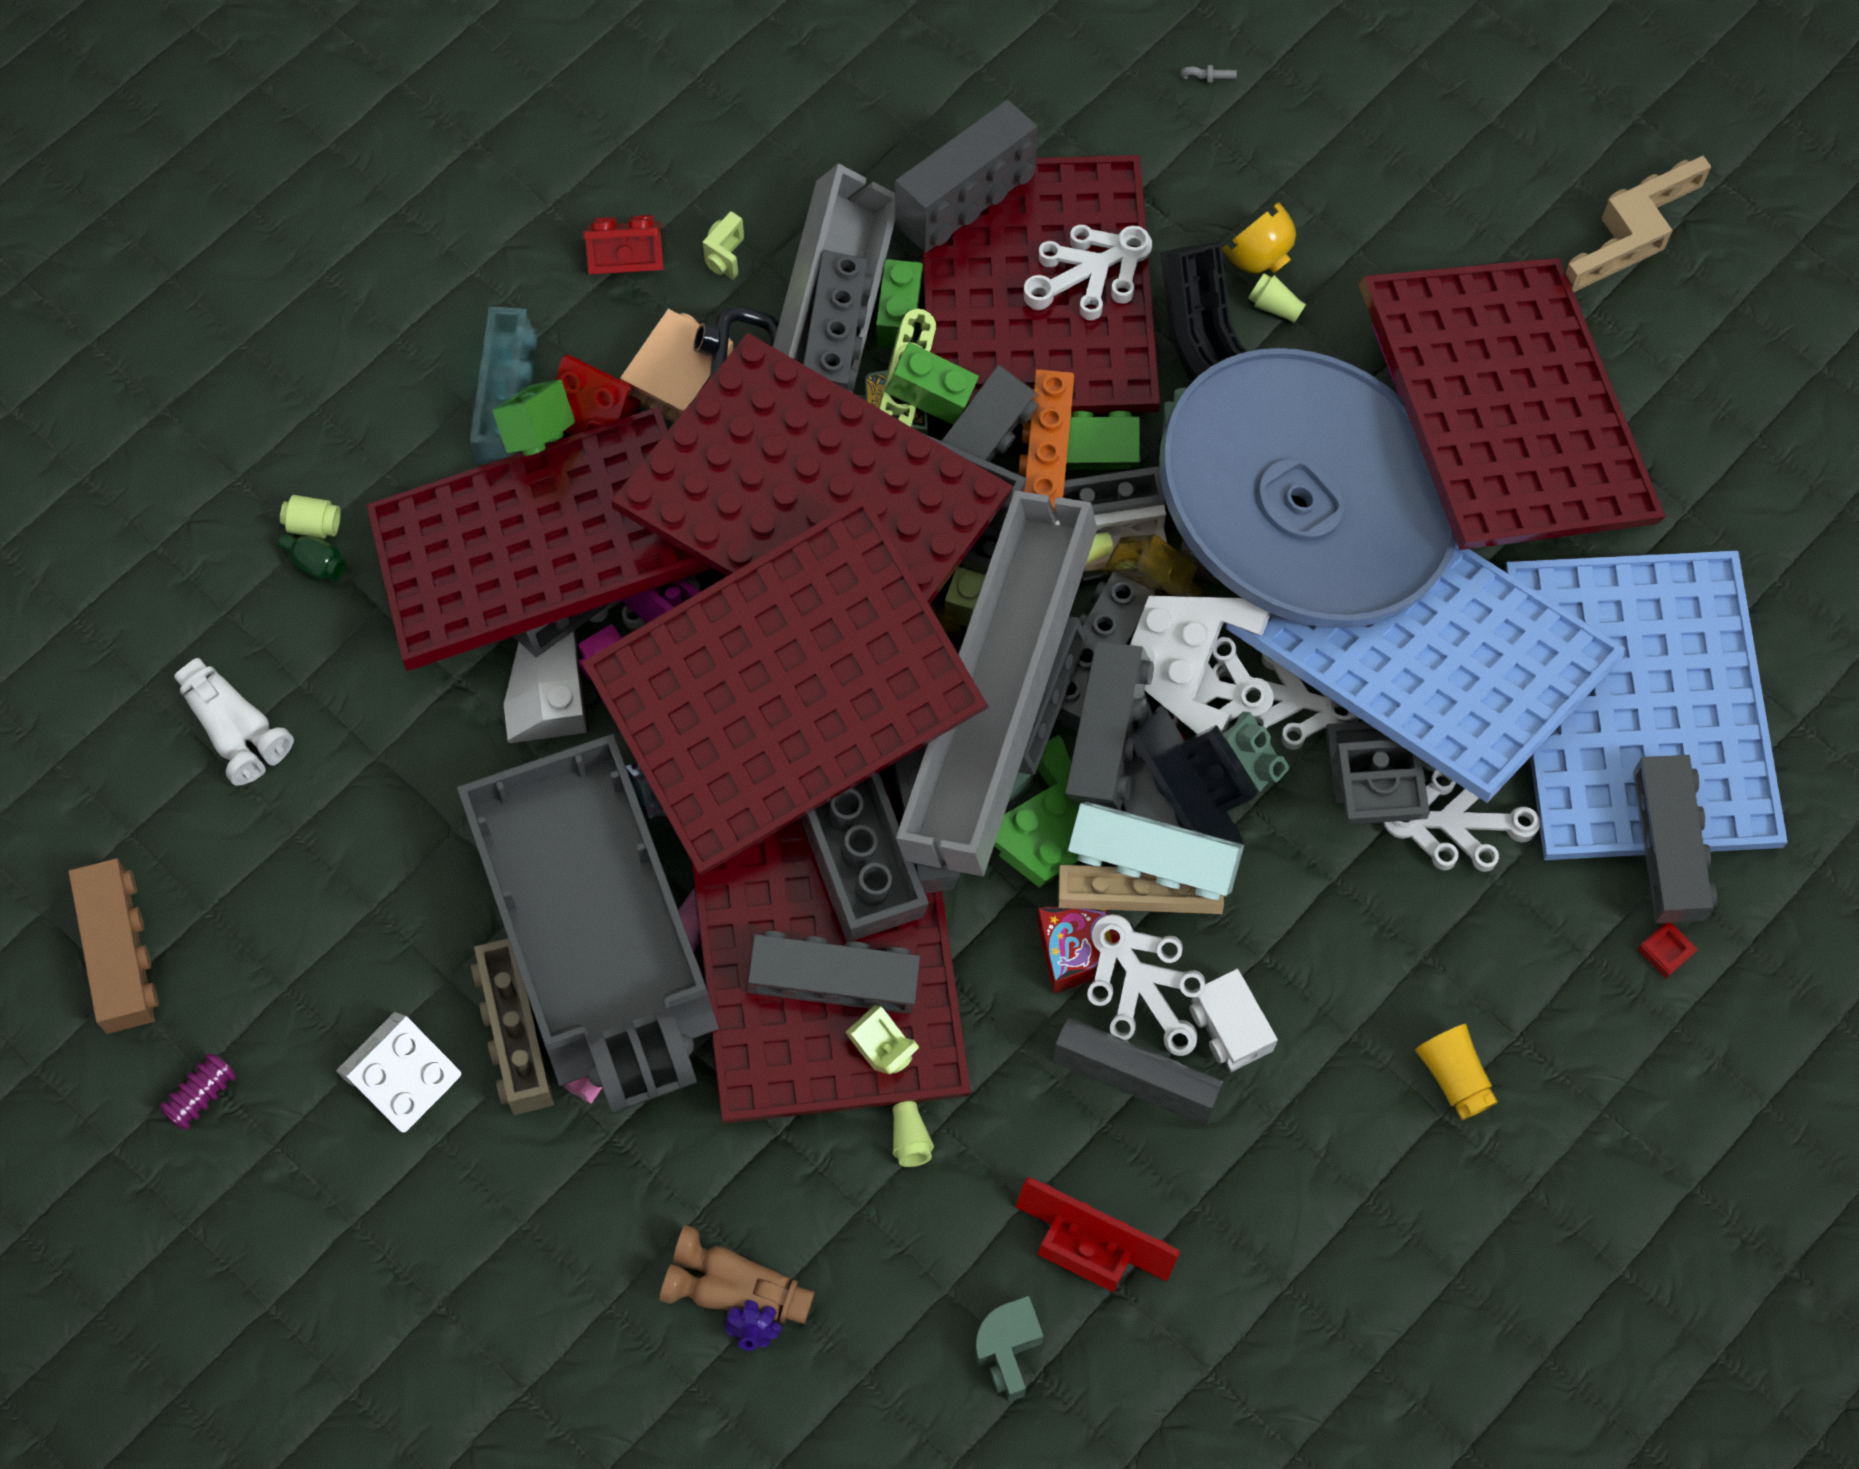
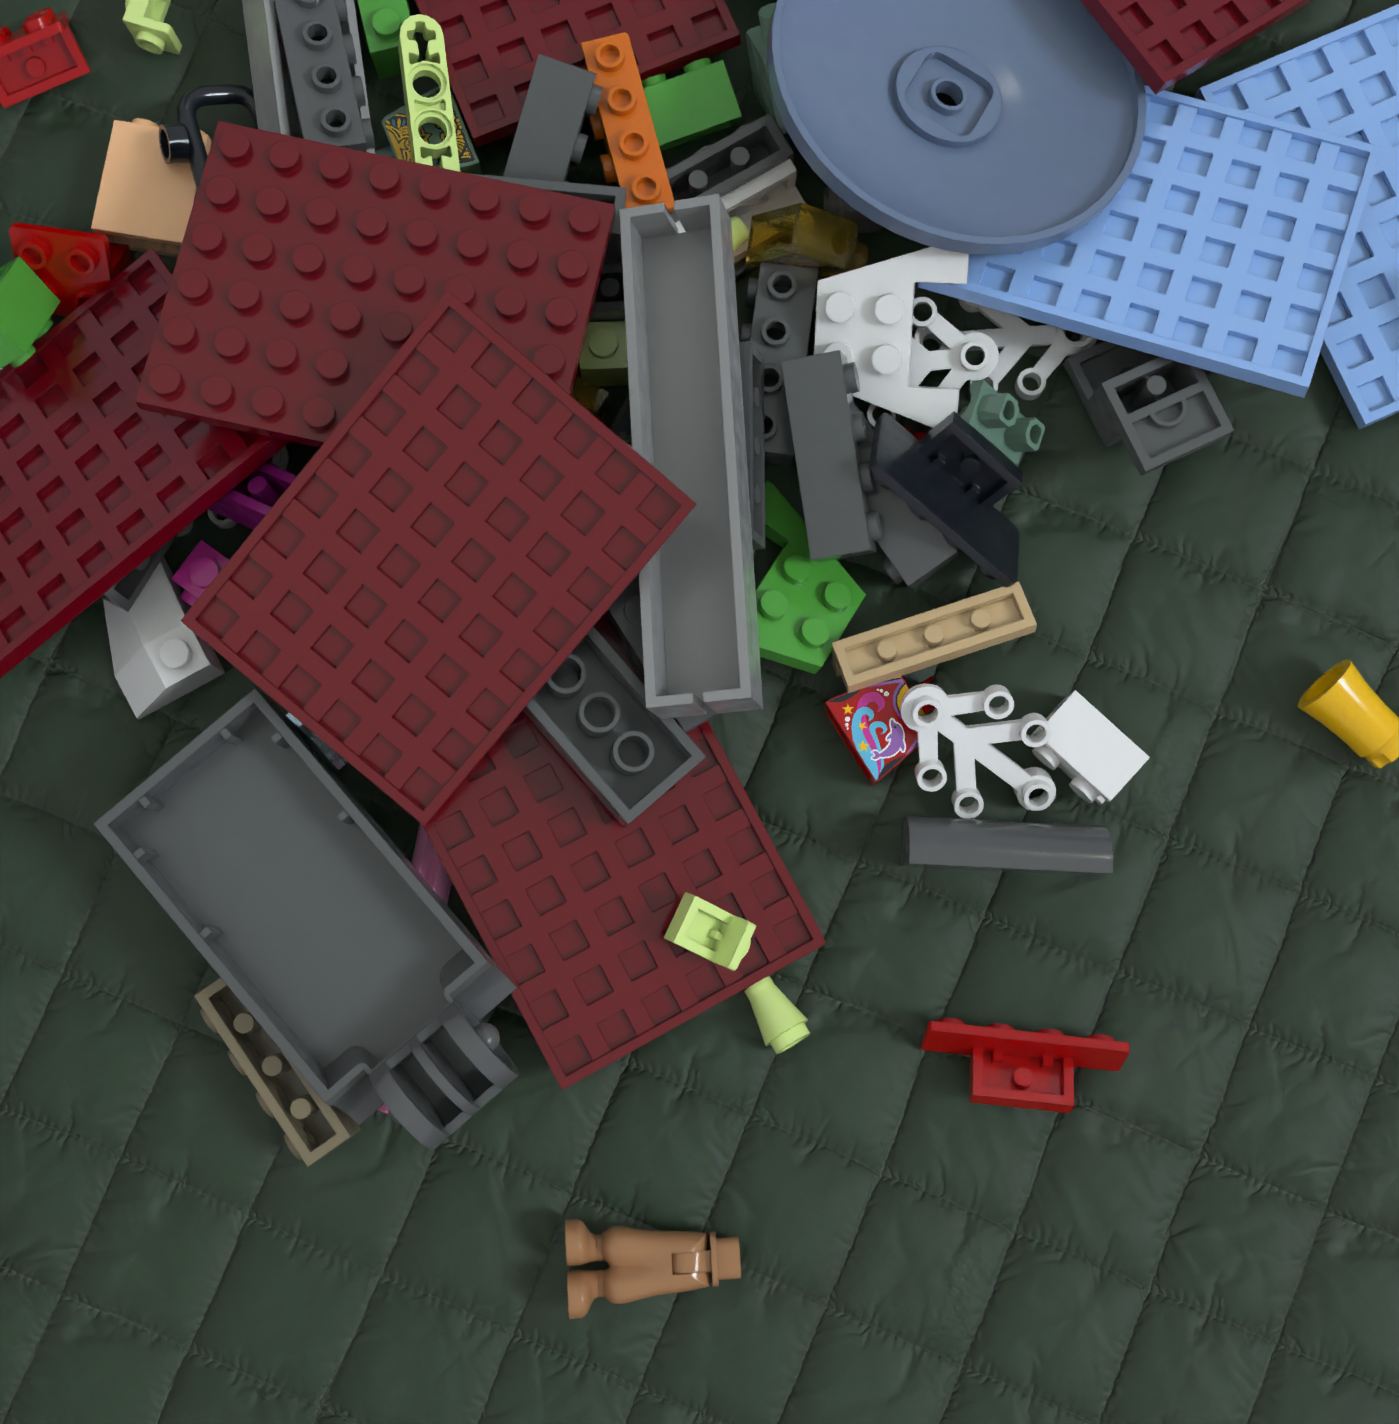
camera: 20 degrees left, 15 degrees up
white bracket [336,1012,461,1132] -> none
dark purple plant [725,1300,781,1351] -> none
dark grey brick [746,931,920,1014] -> none
bright green brick [884,342,979,425] -> none
sand green brick [975,1296,1044,1402] -> none
light aqua brick [1068,801,1244,900] -> none
white plant [1383,770,1540,872] -> none

